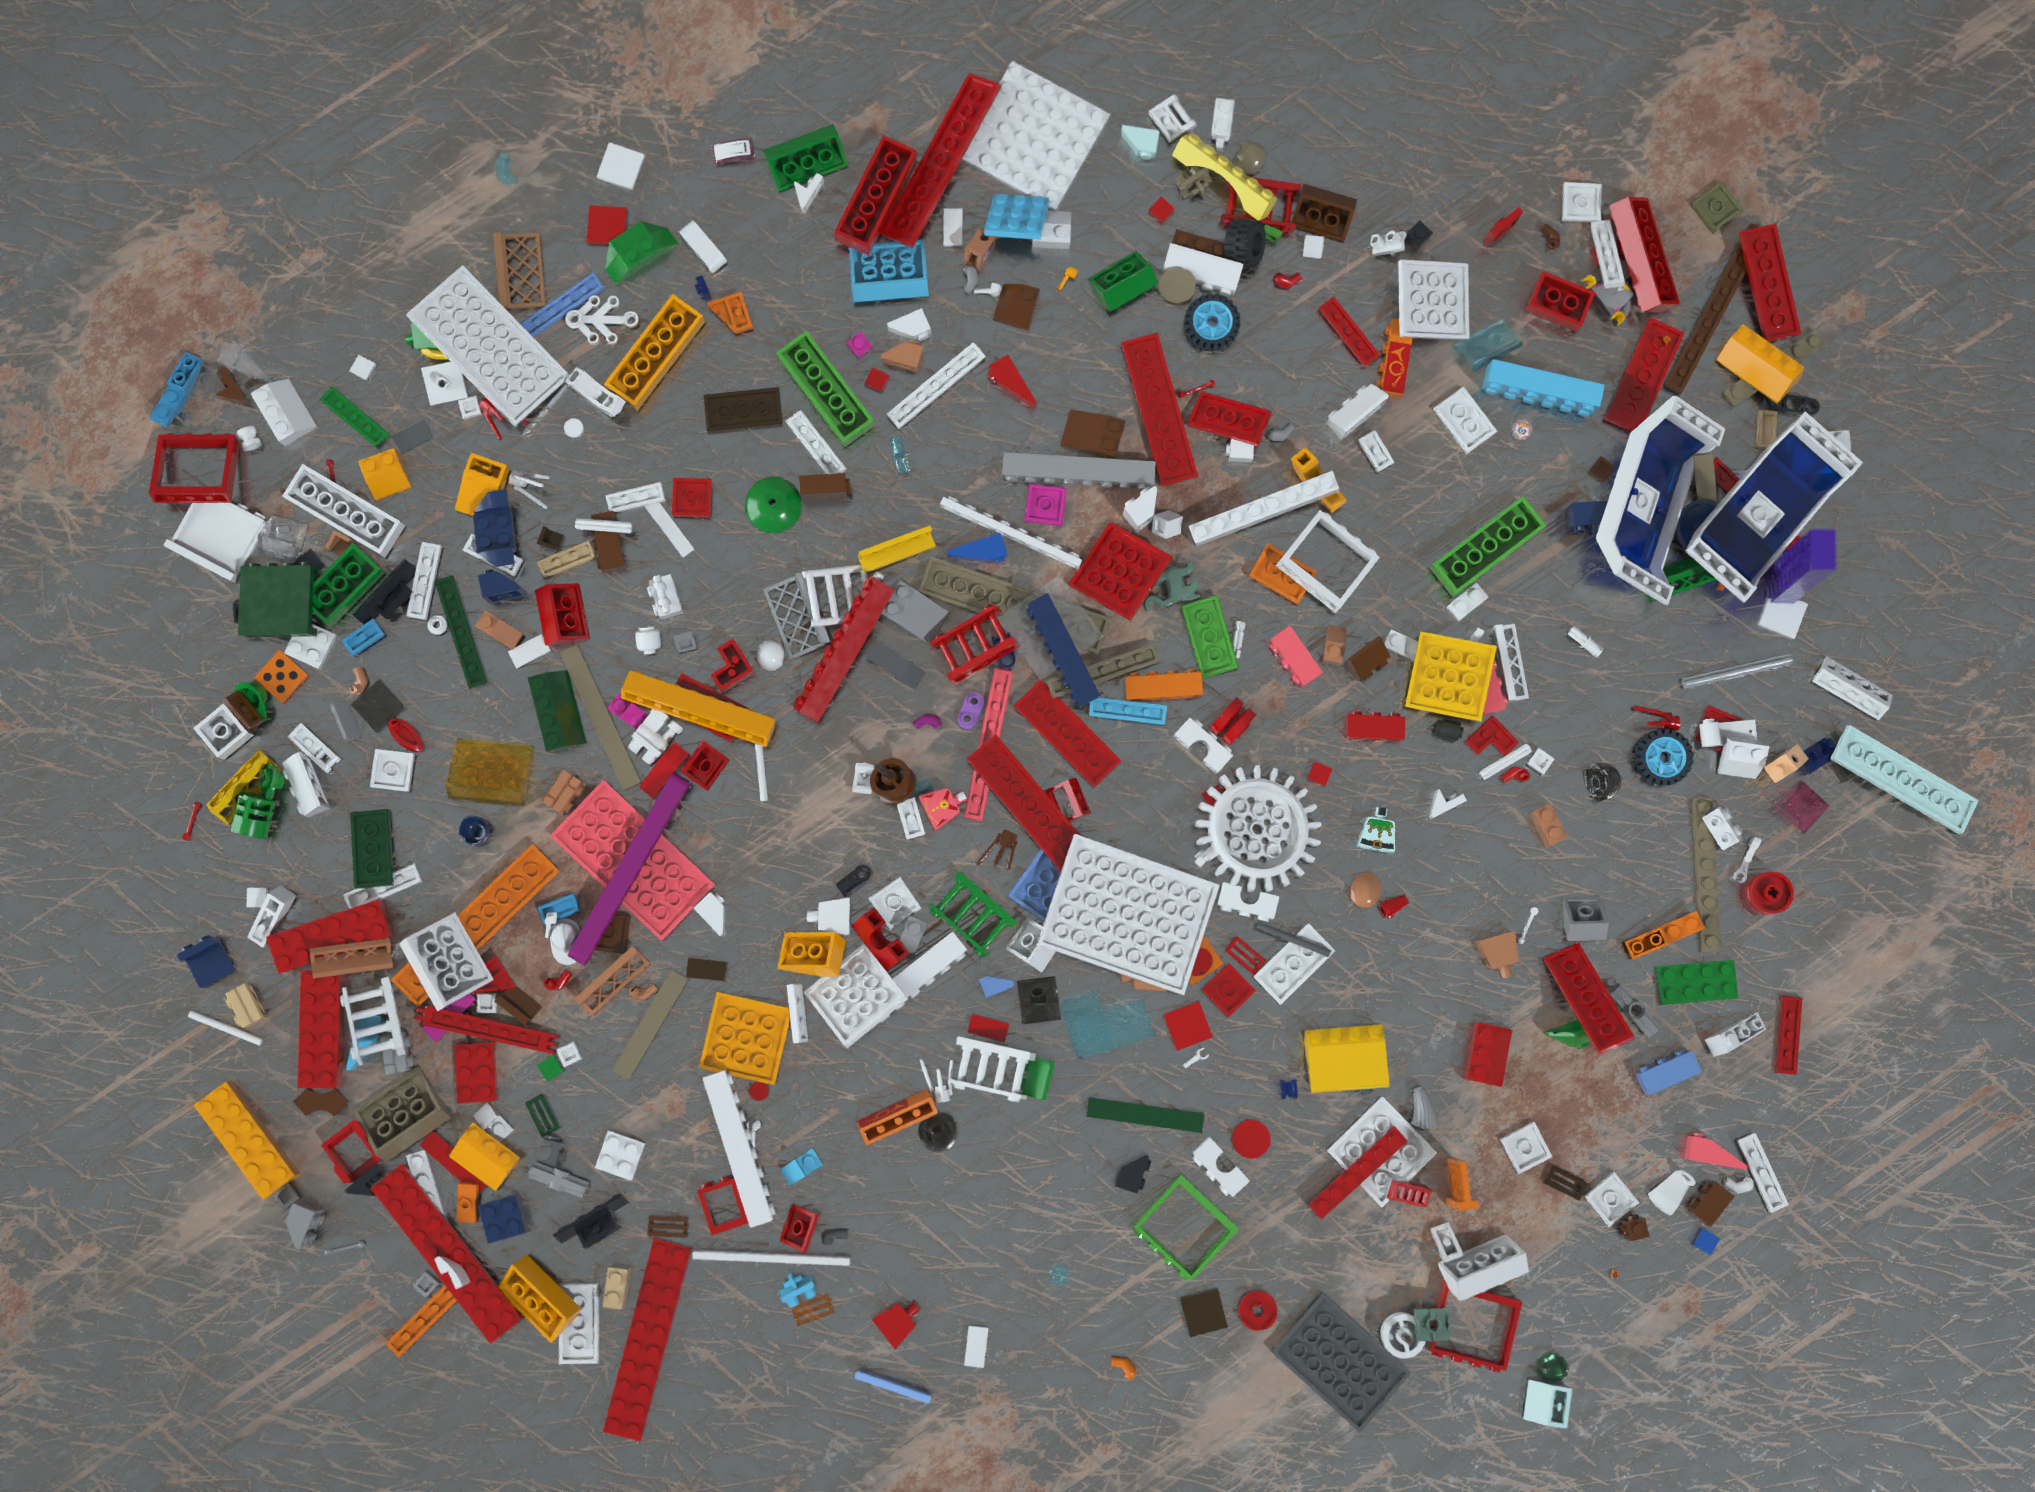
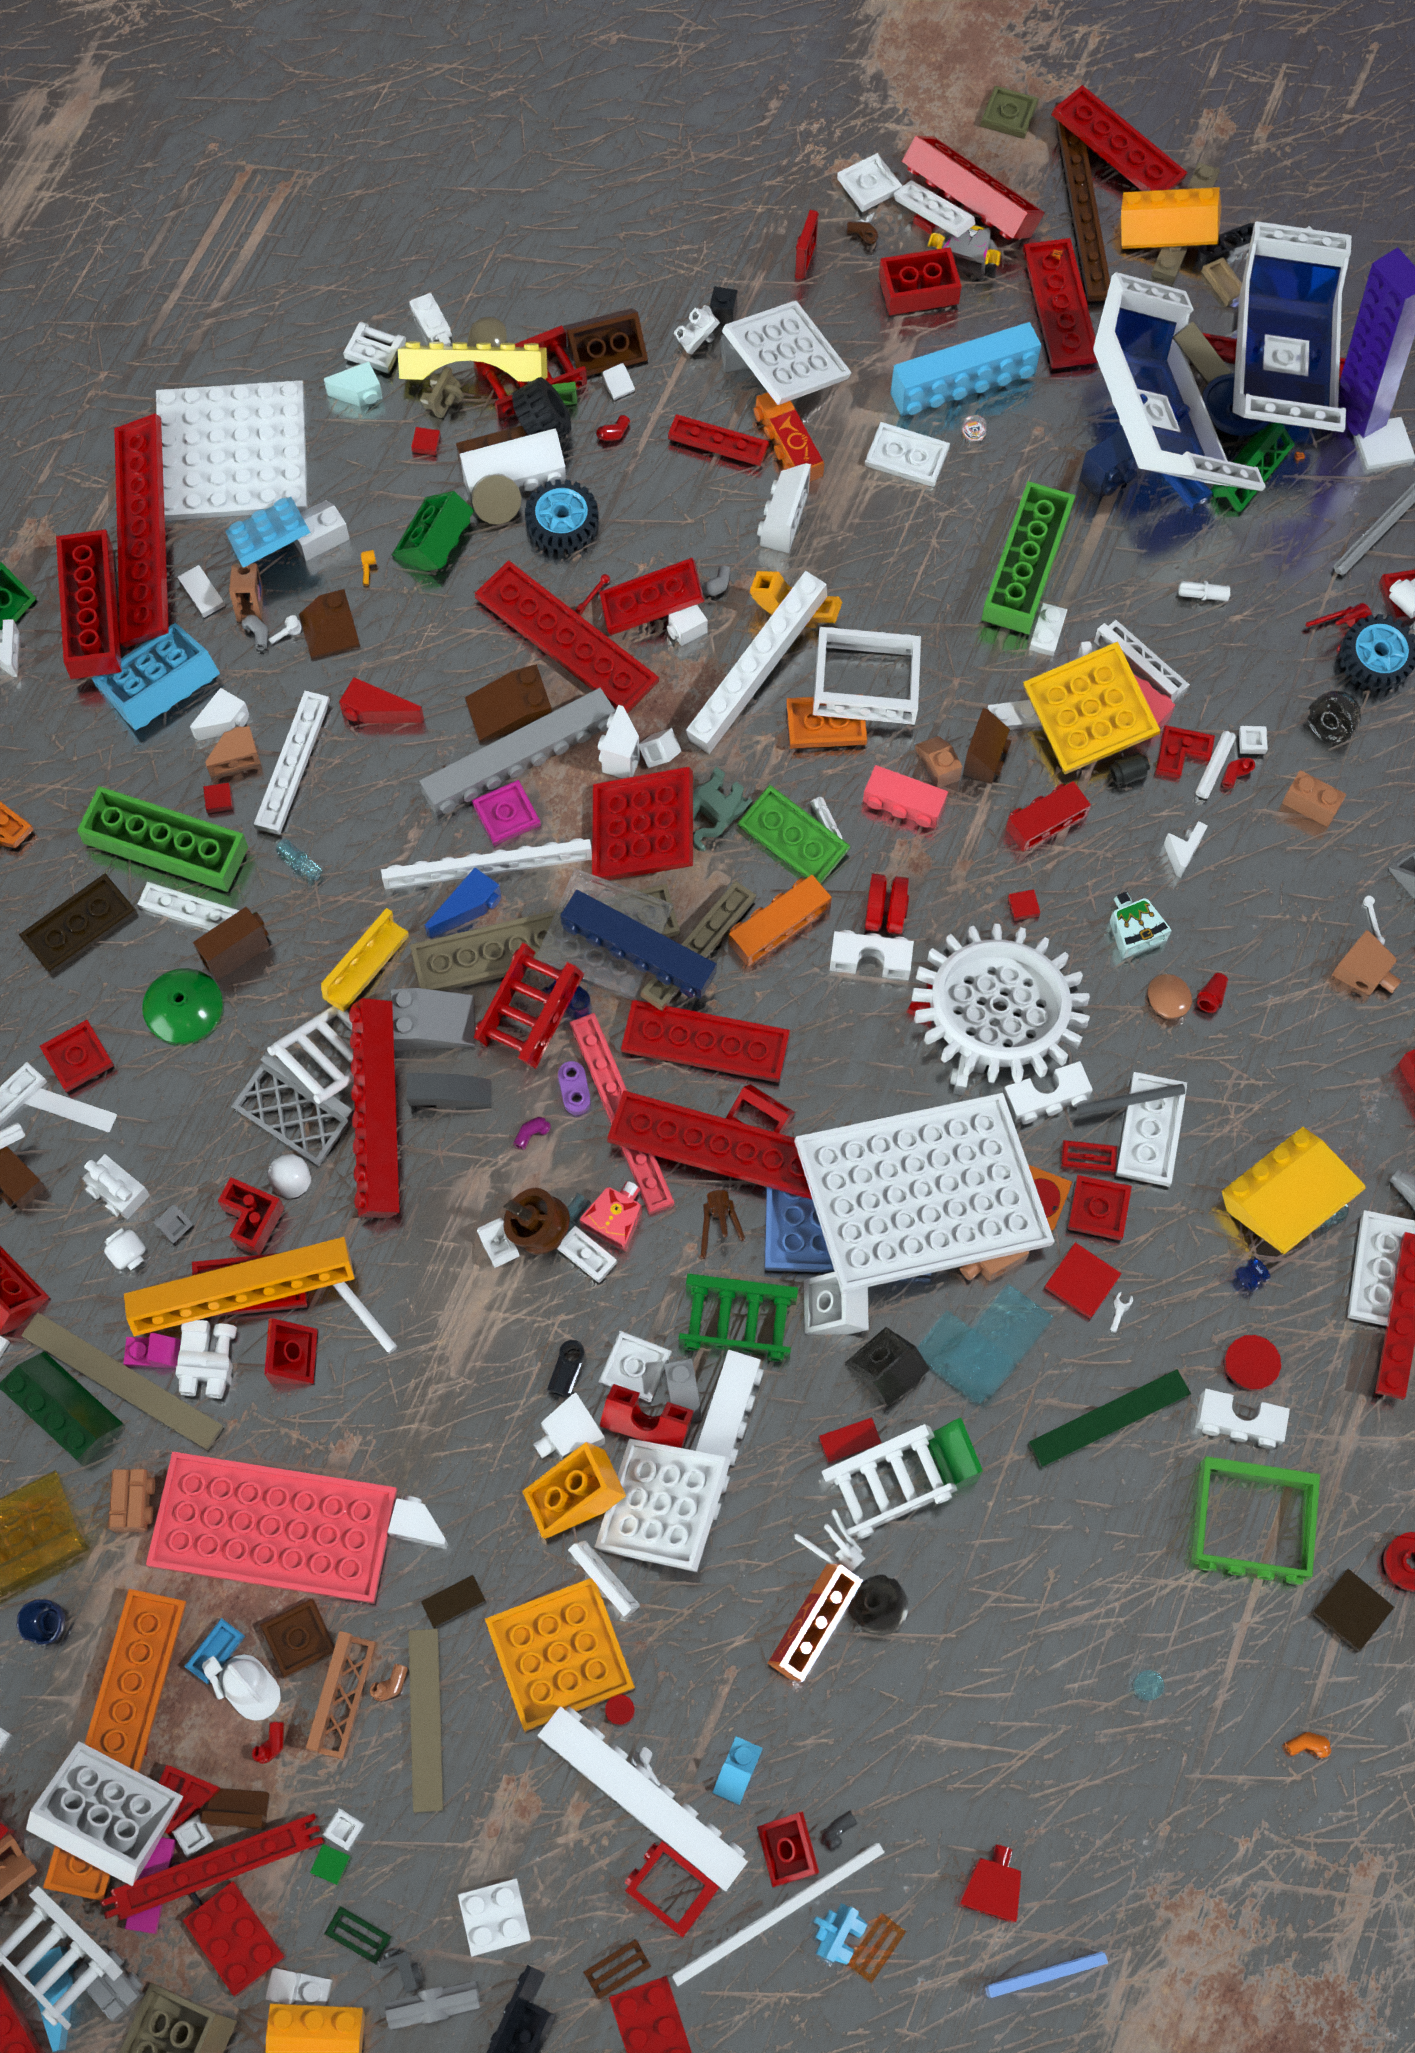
camera: 30 degrees left, 15 degrees down
magenta beam [567,772,691,966] -> none
red slope [639,742,691,800] -> none
dark pink plate [846,331,873,359] -> none
white tile [964,1325,988,1368] -> none
medium blue tile [979,977,1014,998] -> none
medium azure plate [1089,698,1167,725] -> none
black slope [1114,1154,1151,1194] -> none
white plate [1358,430,1394,473] -> none
clear light blue tile [1454,319,1523,372] -> none
reddish brown tile [1588,456,1615,483] -> none

